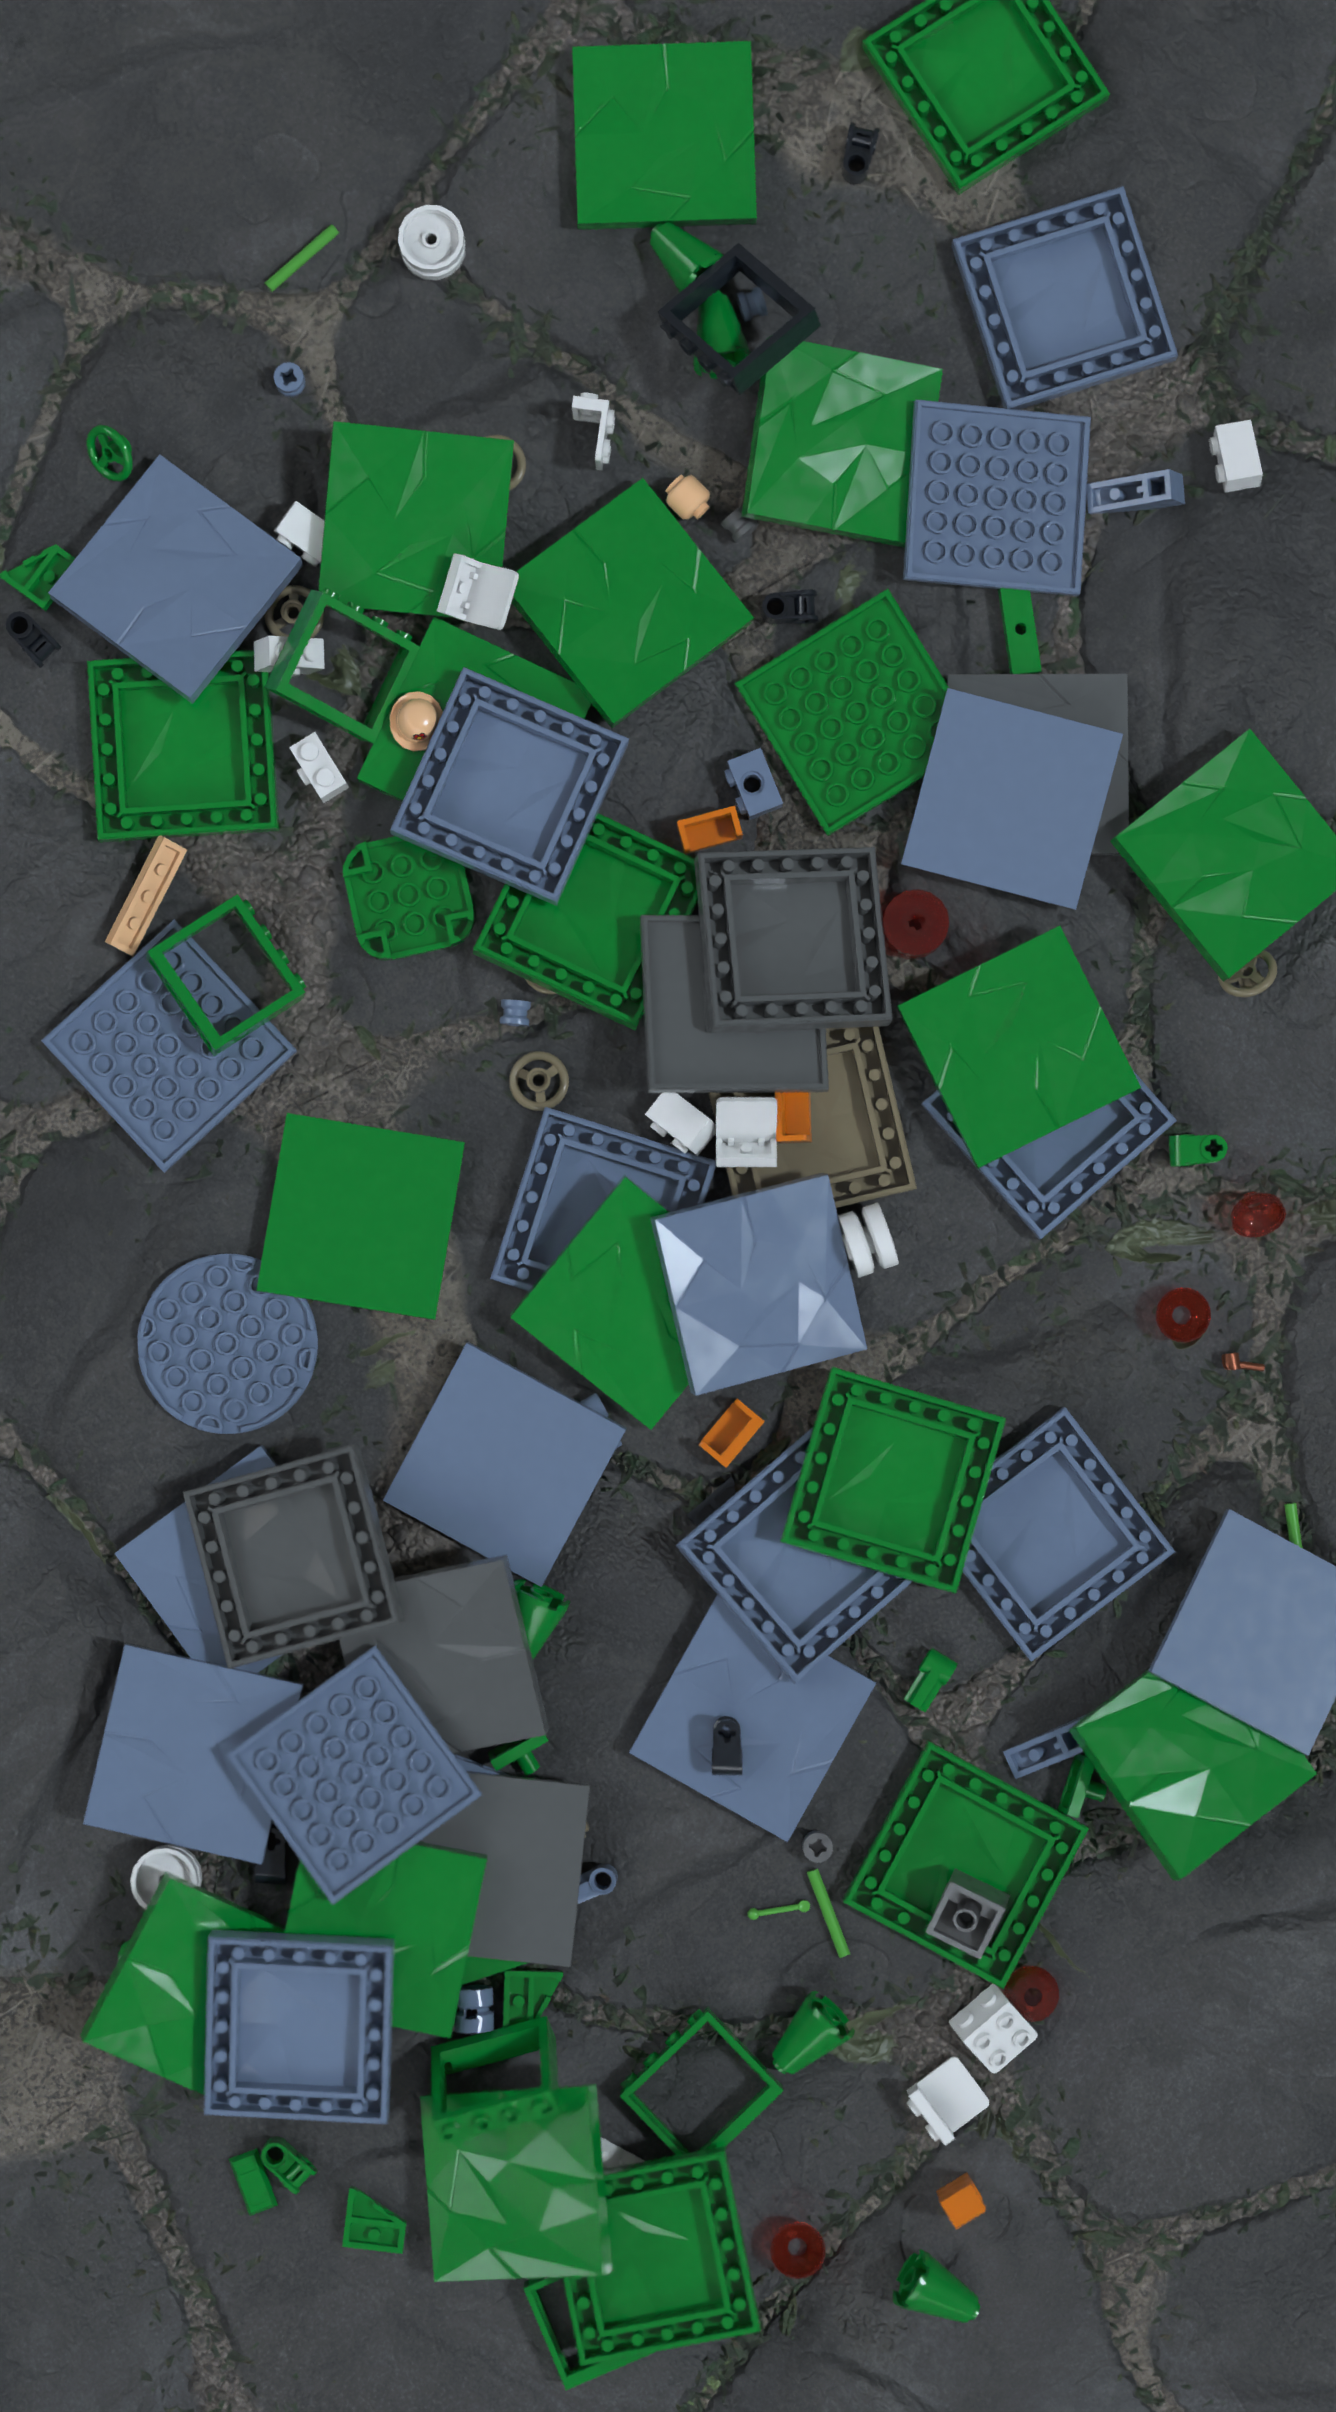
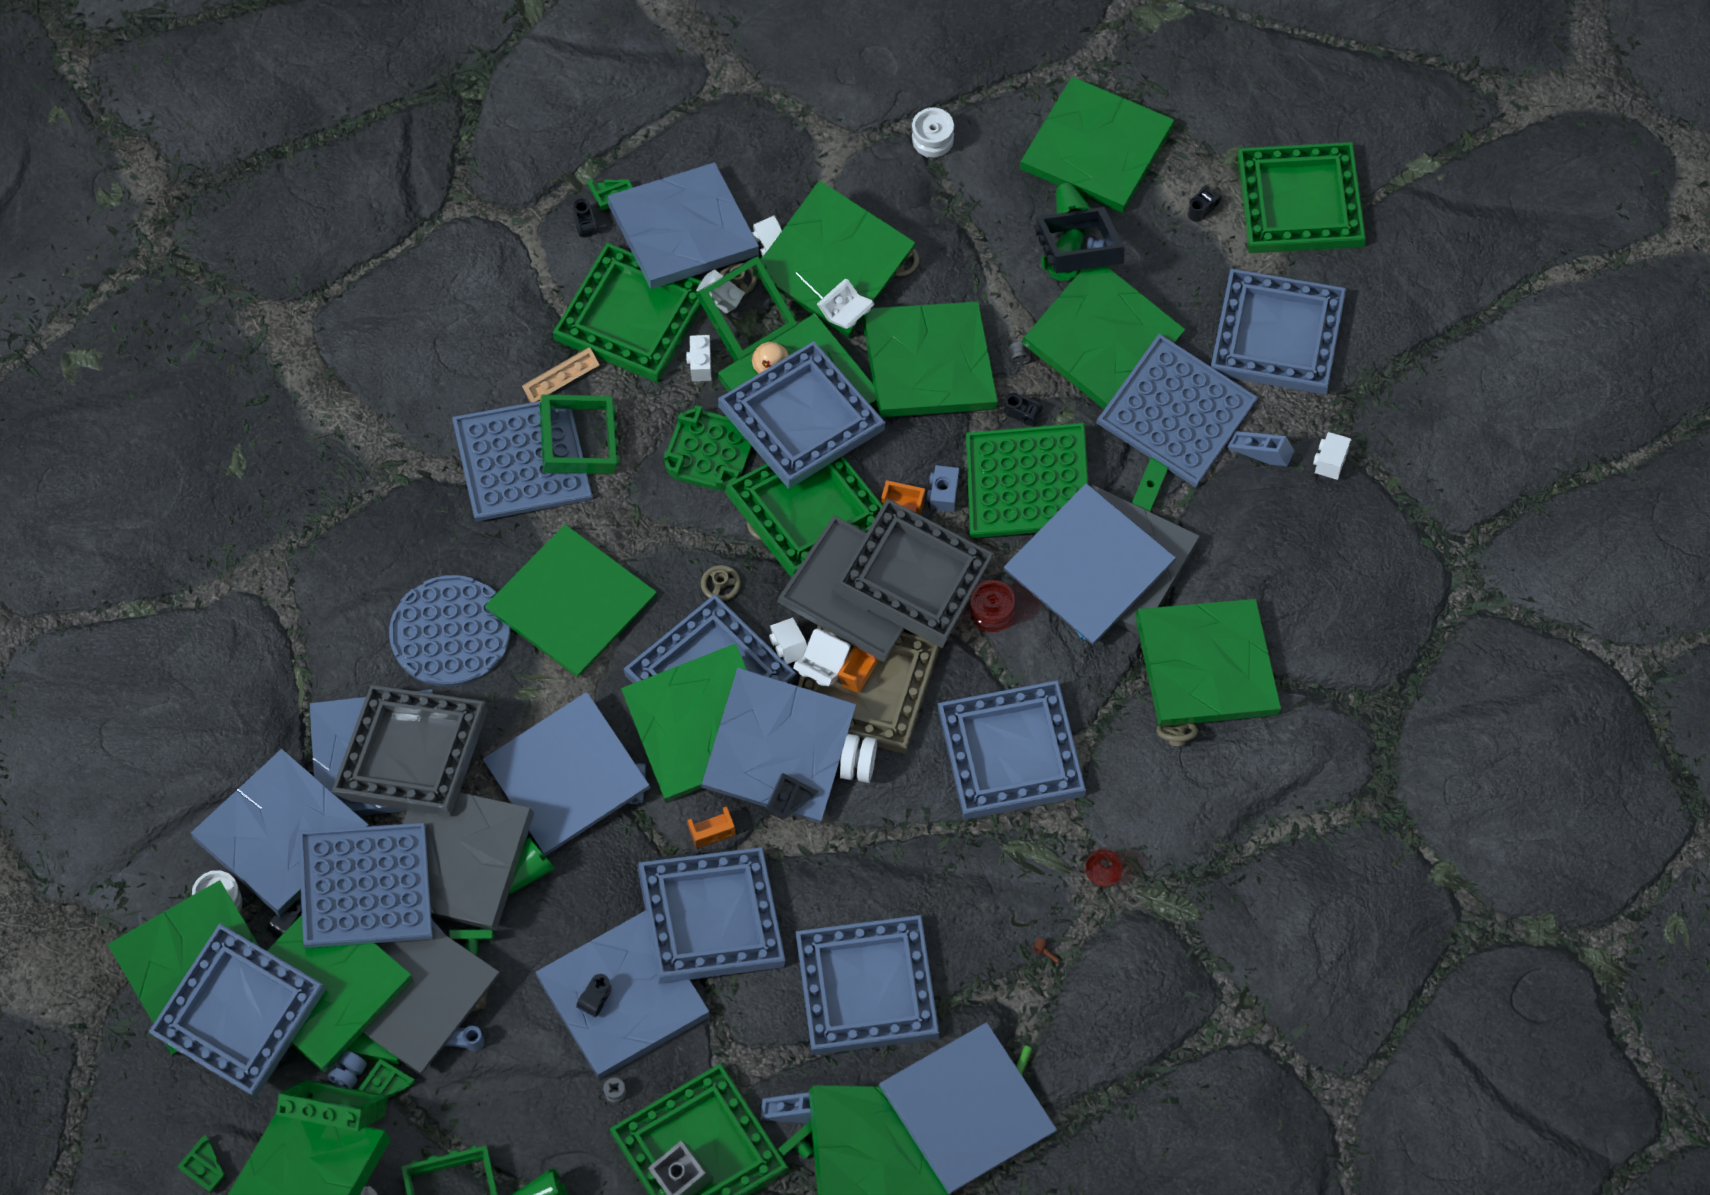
camera: 30 degrees right, 25 degrees down
green piece [86,425,133,482] -> none
green tile [229,2148,278,2216] -> none
green piece [261,2136,318,2194] -> none
bright green bar [265,224,339,292] -> none
sand blue wheel [274,362,306,397] -> none
sand blue wheel [500,999,531,1027] -> none
white bracket [572,392,615,471] -> none
light nougat head [665,475,710,520] -> none
bright green hinge [747,1900,810,1920] -> none
green tile [780,1367,1006,1594] -> none
bright green bar [807,1868,850,1958] -> none
green tile [897,926,1141,1169] -> none
green piece [903,1647,958,1713] -> none
clear red piece [1156,1288,1211,1342] -> none
green piece [1168,1135,1228,1167] -> none
none -> black wing [765,773,818,820]

